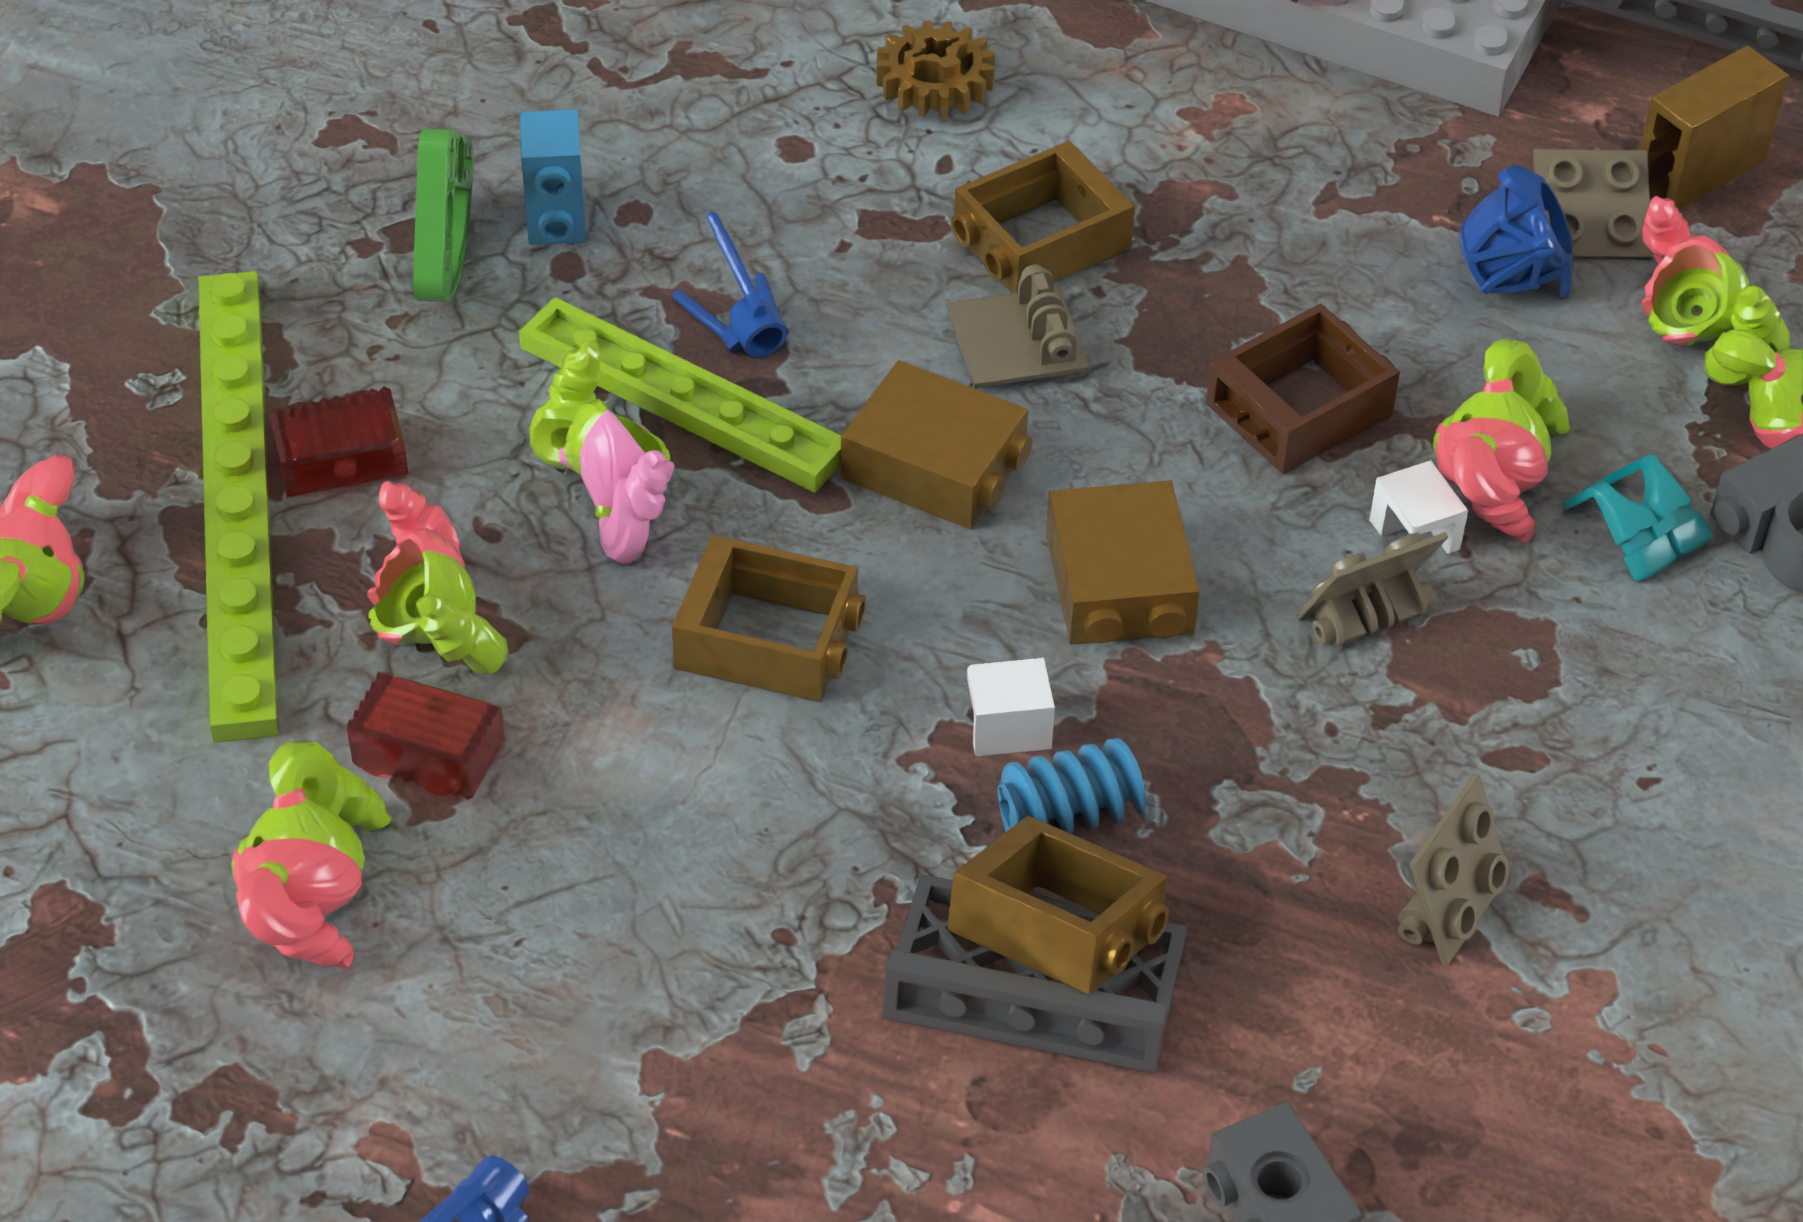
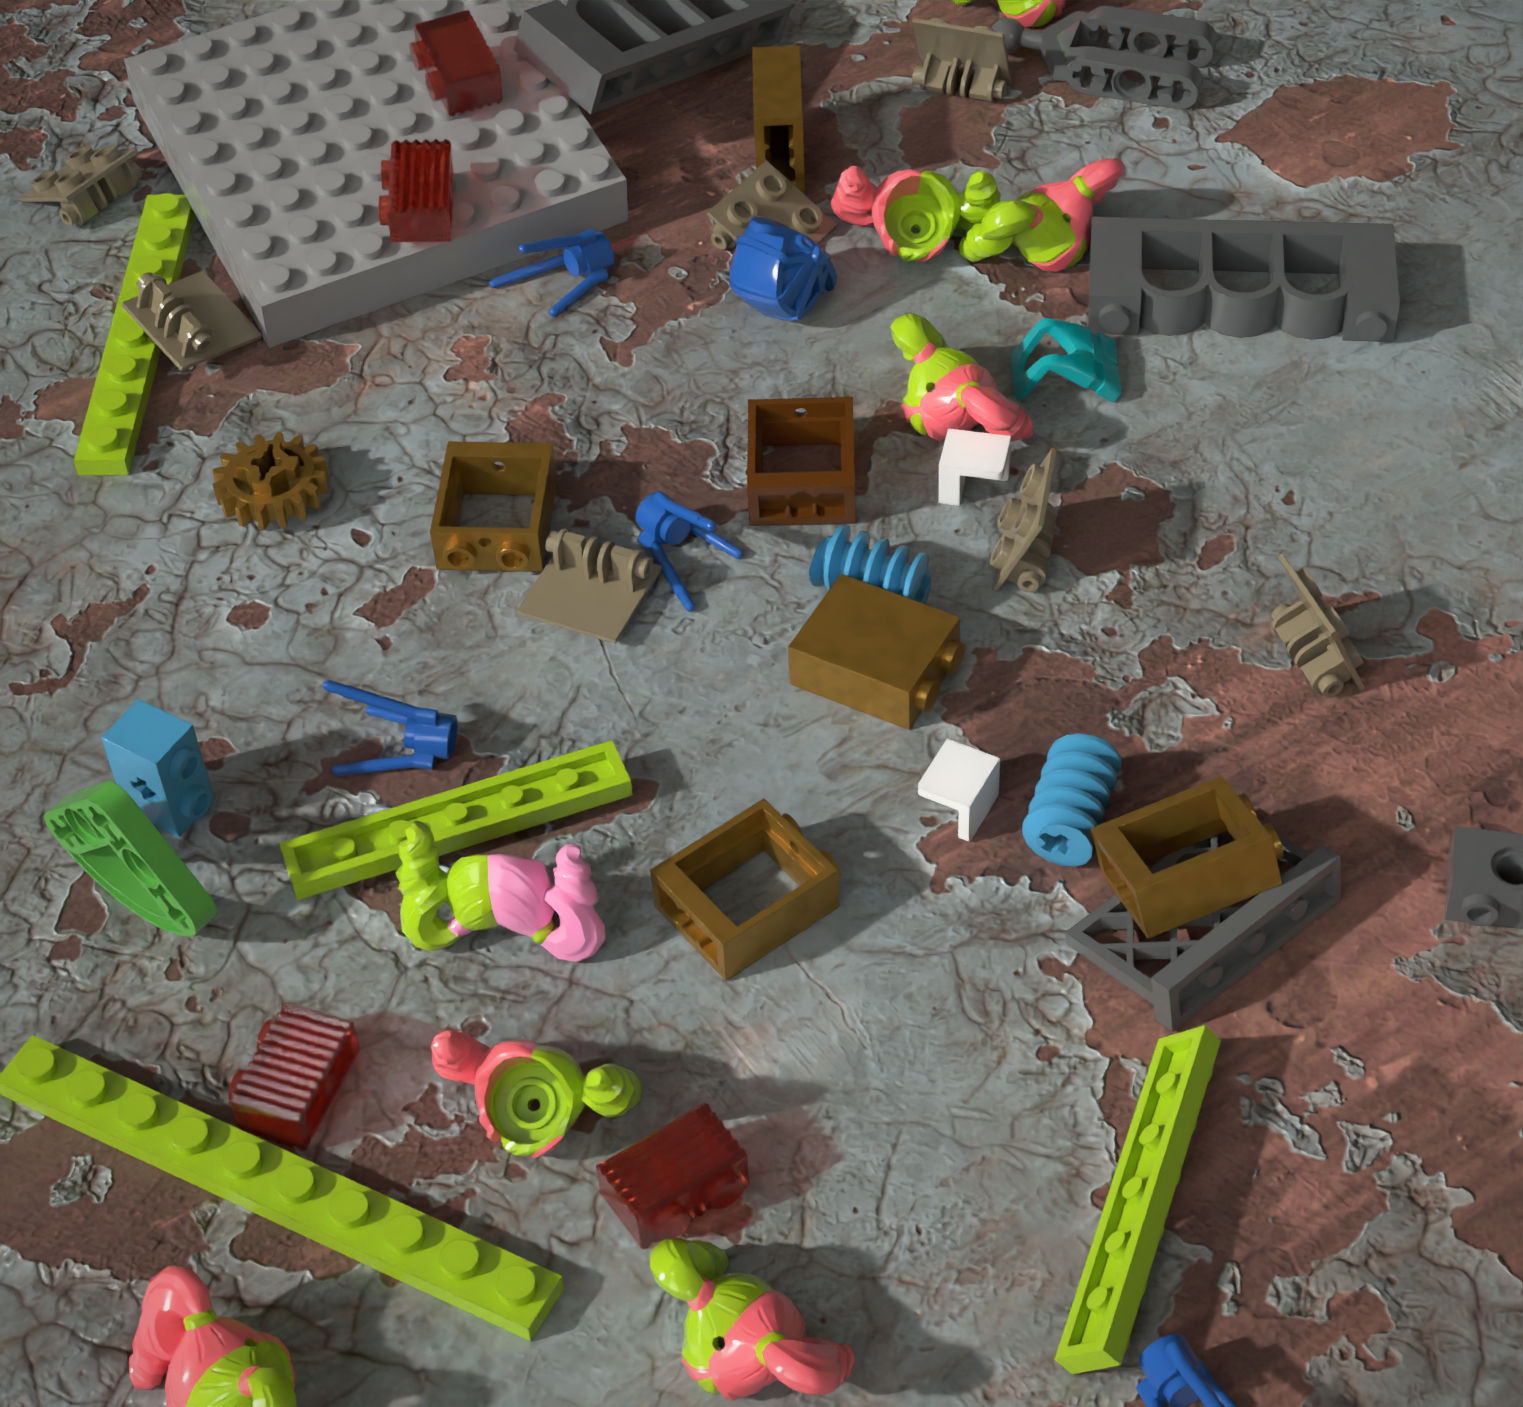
camera: 50 degrees left, 0 degrees up
pearl gold brick [841,360,1033,530] -> none
none -> blue plant [489,229,614,317]
none -> blue plant [636,491,743,612]
none -> dark azure piece [809,524,931,605]
none -> lime plate [1054,1025,1221,1374]

